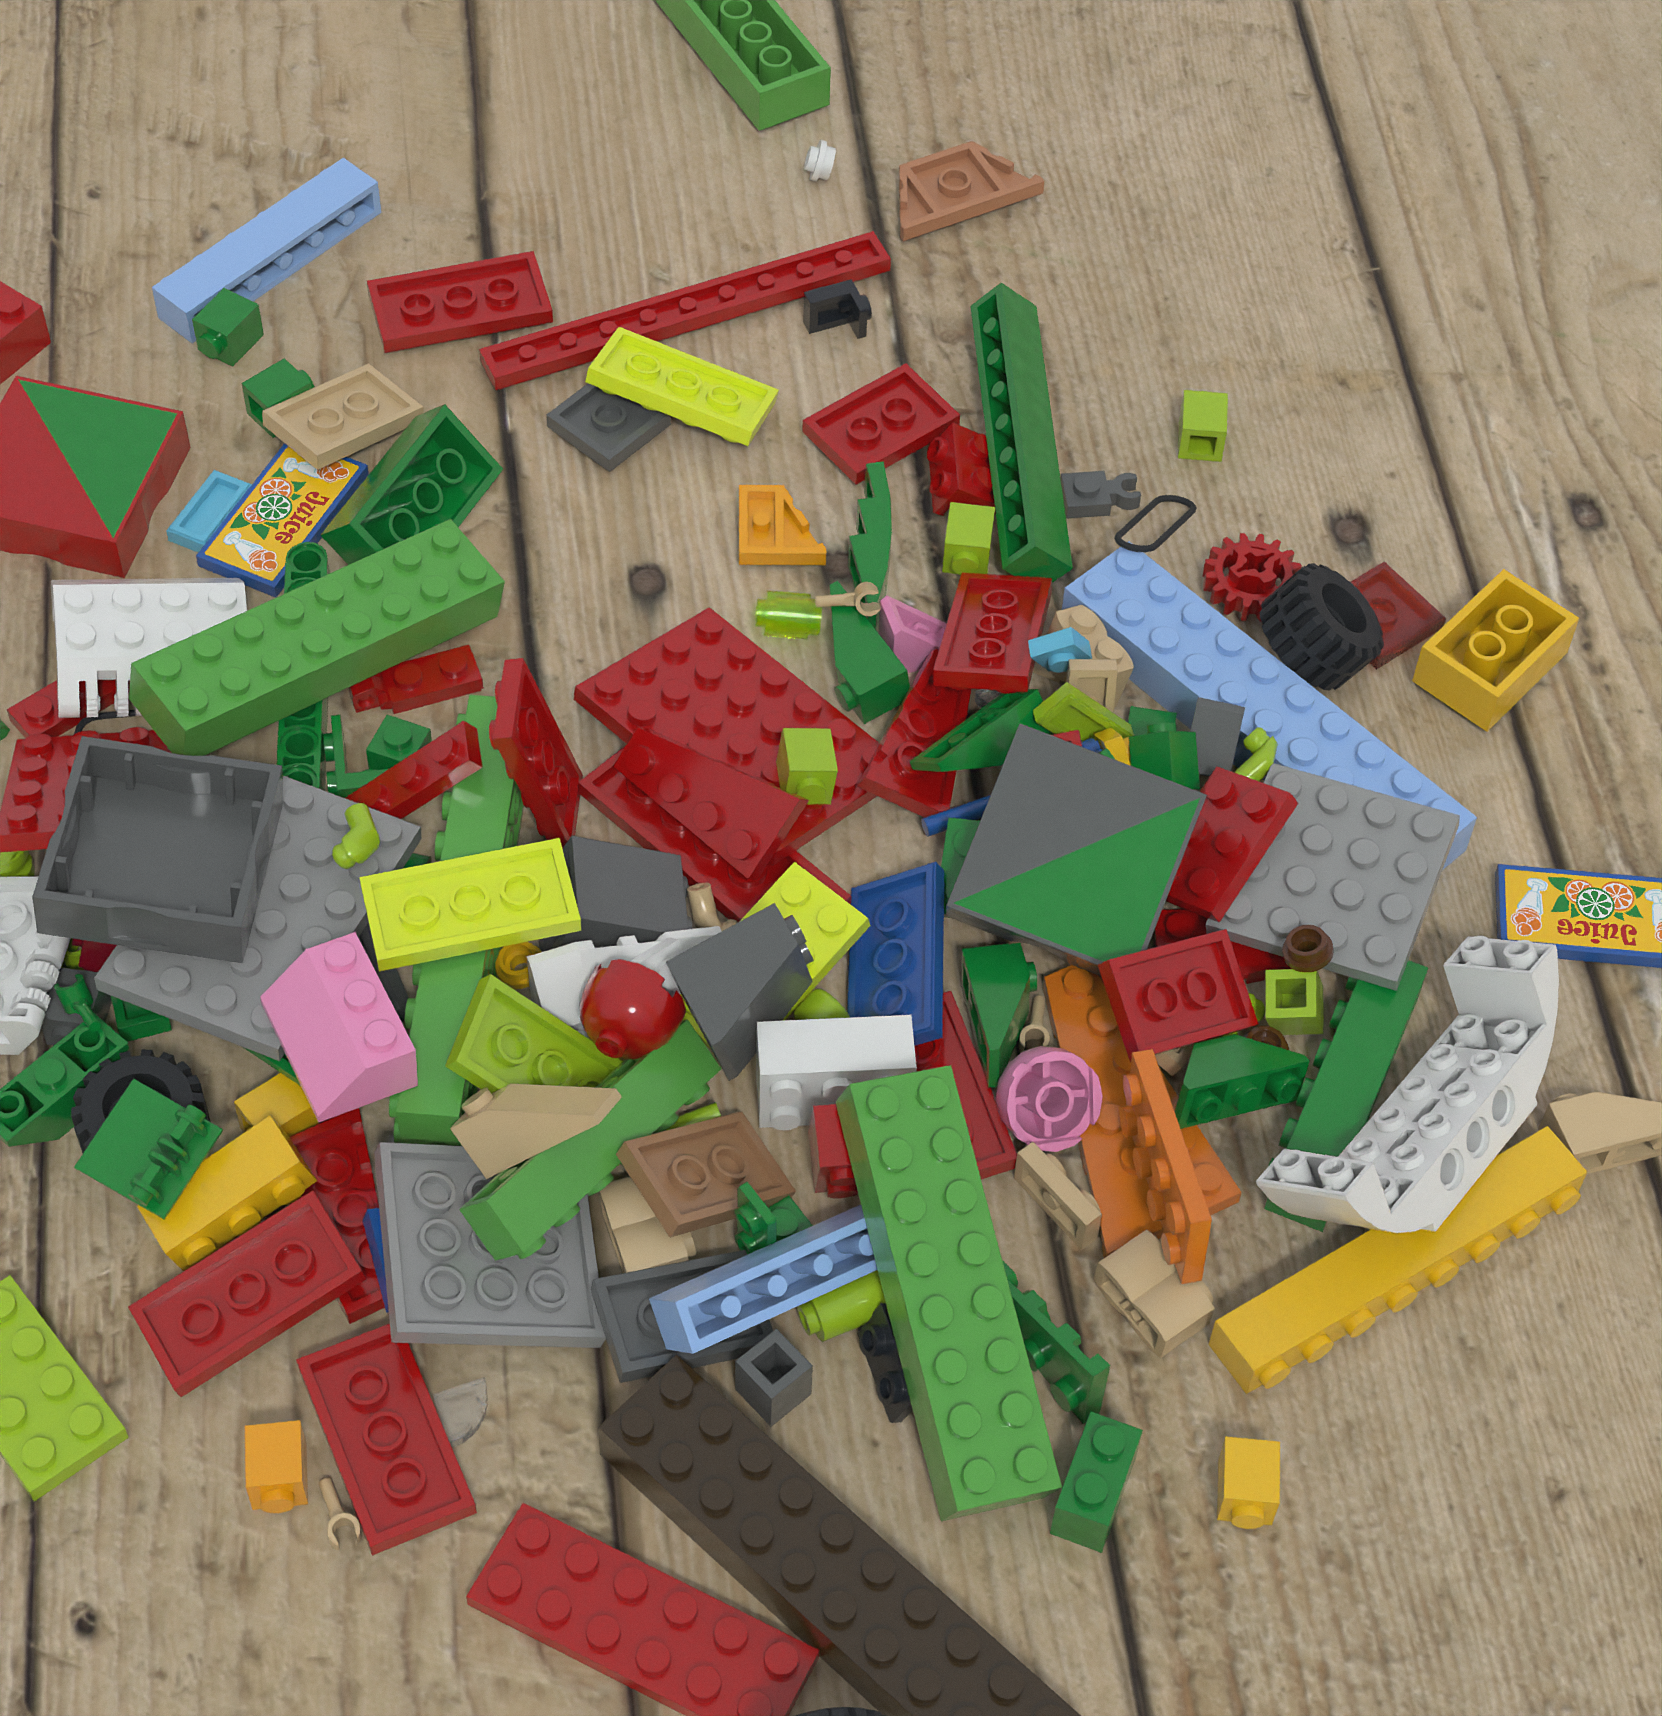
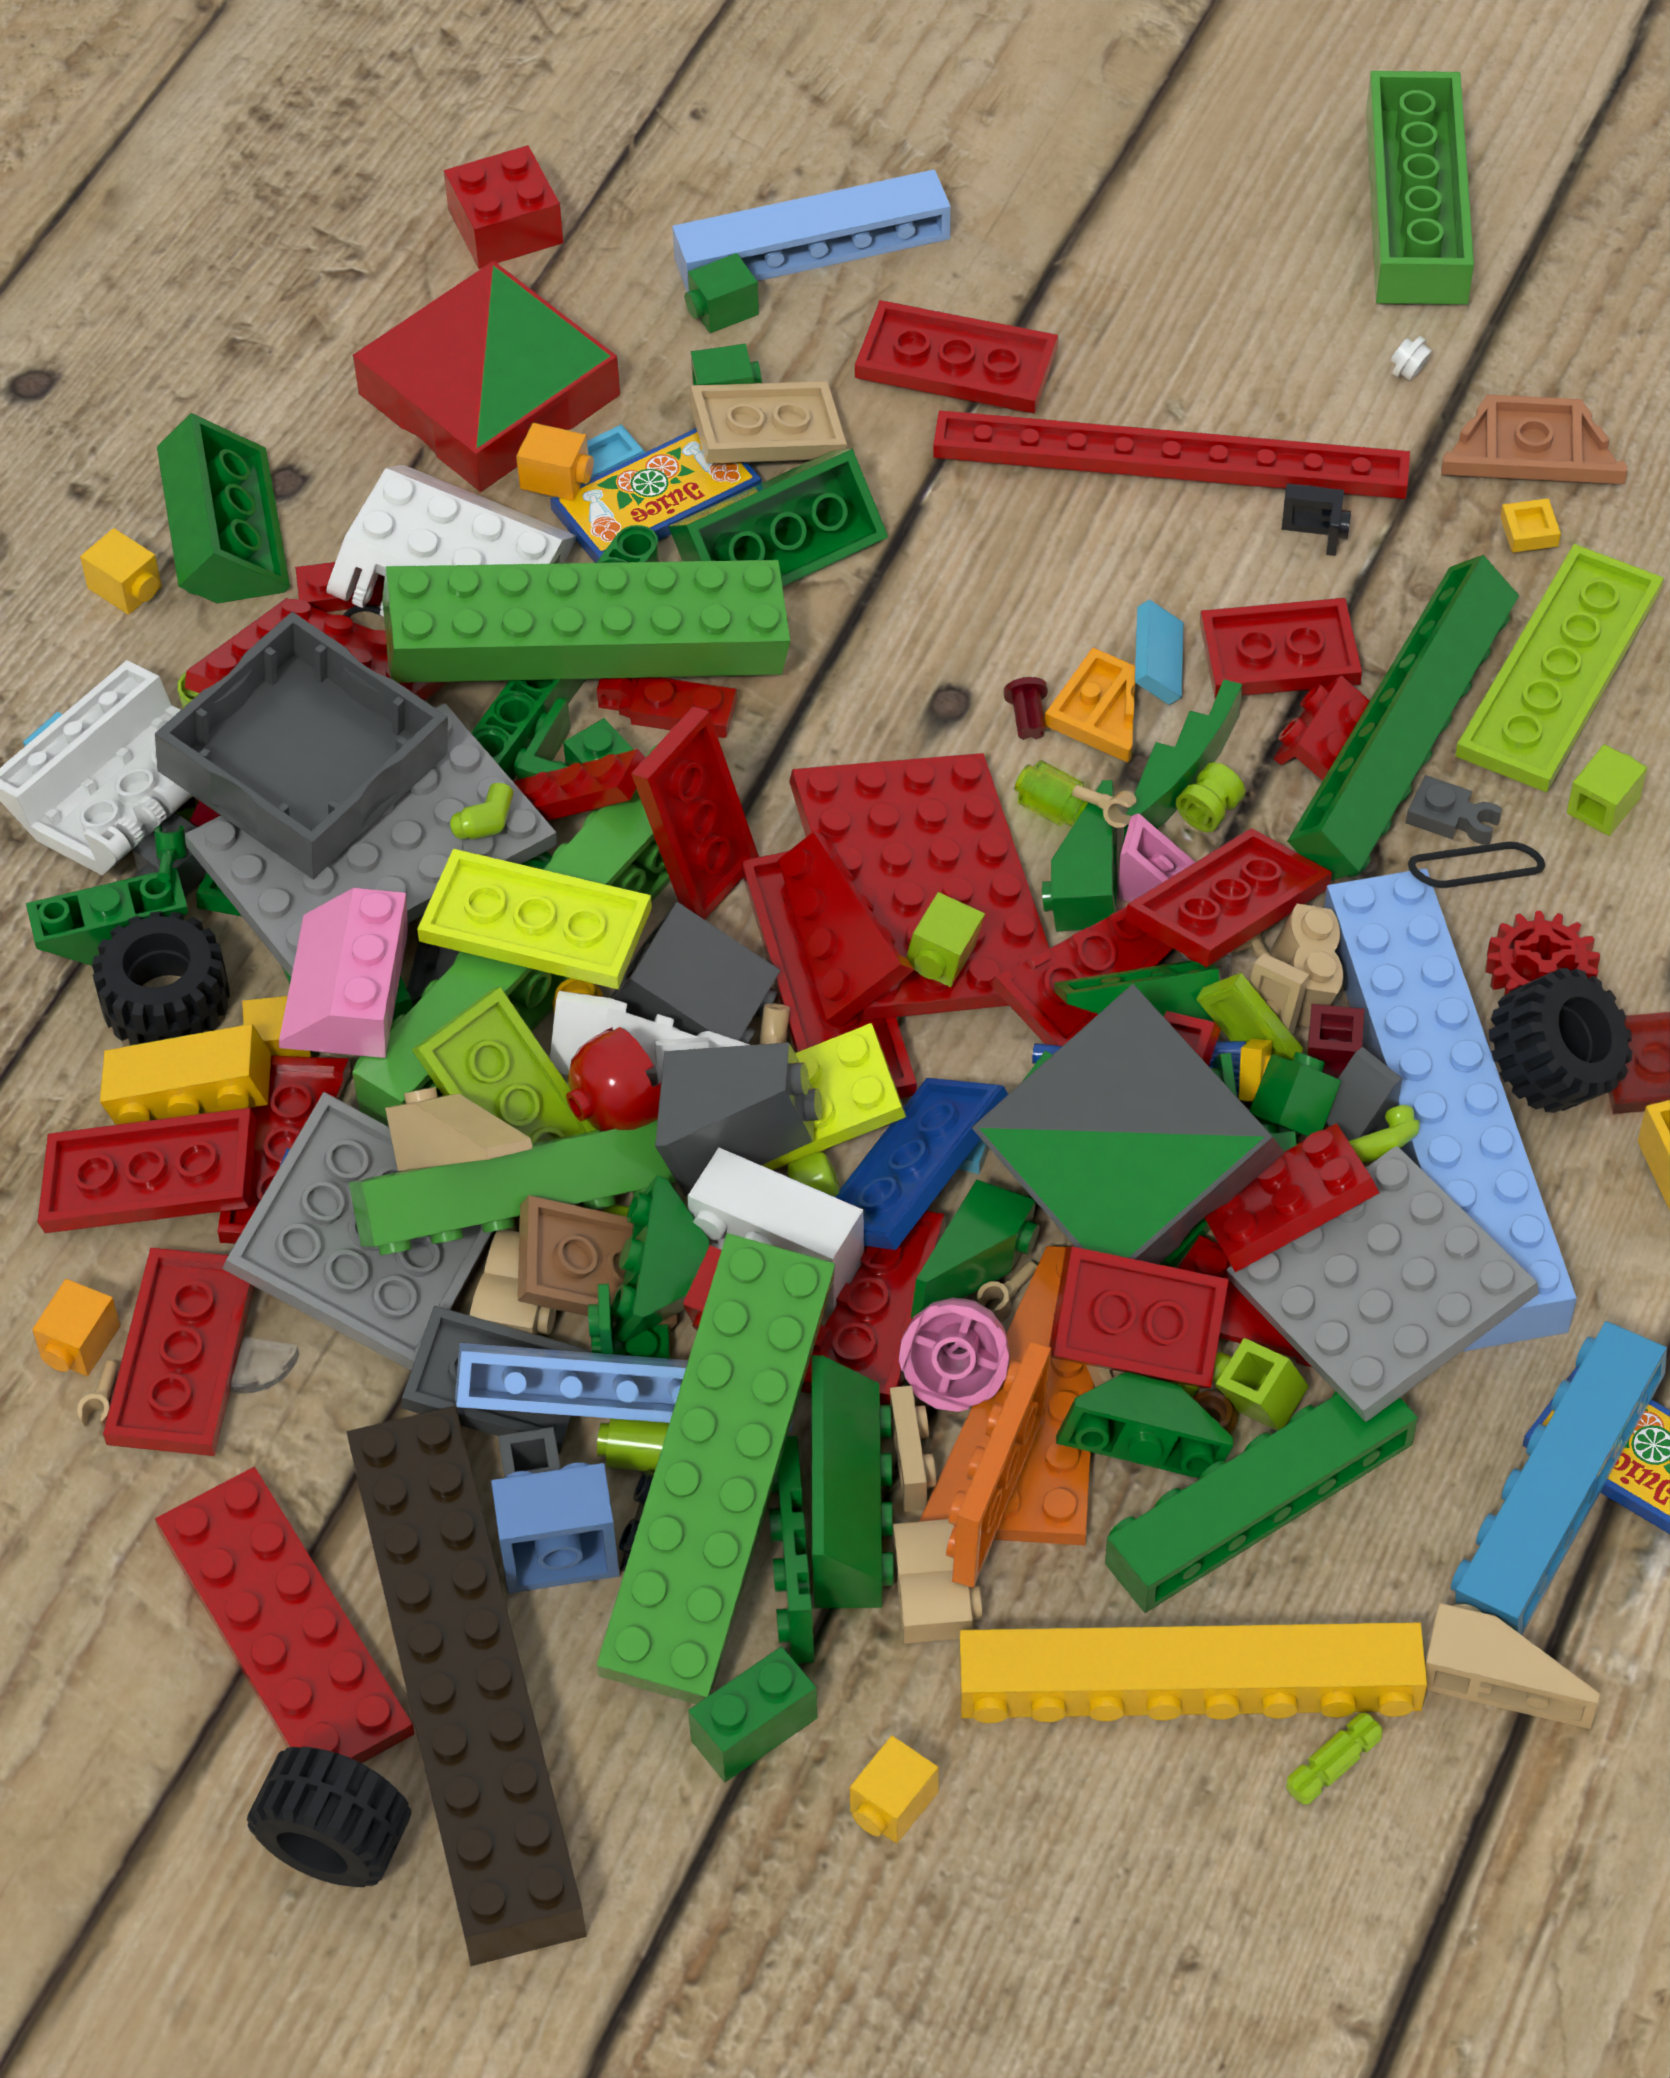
camera: 35 degrees right, 0 degrees up
green hinge [74,1079,223,1220] -> none
dark grey plate [546,384,671,472] -> none
neon yellow plate [585,327,779,446] -> none
lime brick [942,502,995,575] -> none
medium azure plate [1028,627,1092,673] -> none
white slope [1256,936,1559,1233] -> none
reddish brown plate [1282,925,1334,972] -> none
none -> medium blue brick [491,1463,620,1594]
none -> light orange brick [516,423,594,501]
none -> green slope [611,1175,709,1341]
none -> green slope [812,1355,893,1609]
none -> dark red piece [1003,677,1048,740]
none -> medium azure tile [1135,599,1184,705]
none -> lime wheel [1176,762,1246,833]
none -> lime axle [1286,1713,1383,1805]
none -> dark red brick [1306,1004,1365,1079]
none -> dark azure brick [1450,1321,1667,1635]
none -> lime plate [1455,544,1664,792]
none -> yellow plate [1500,498,1561,553]

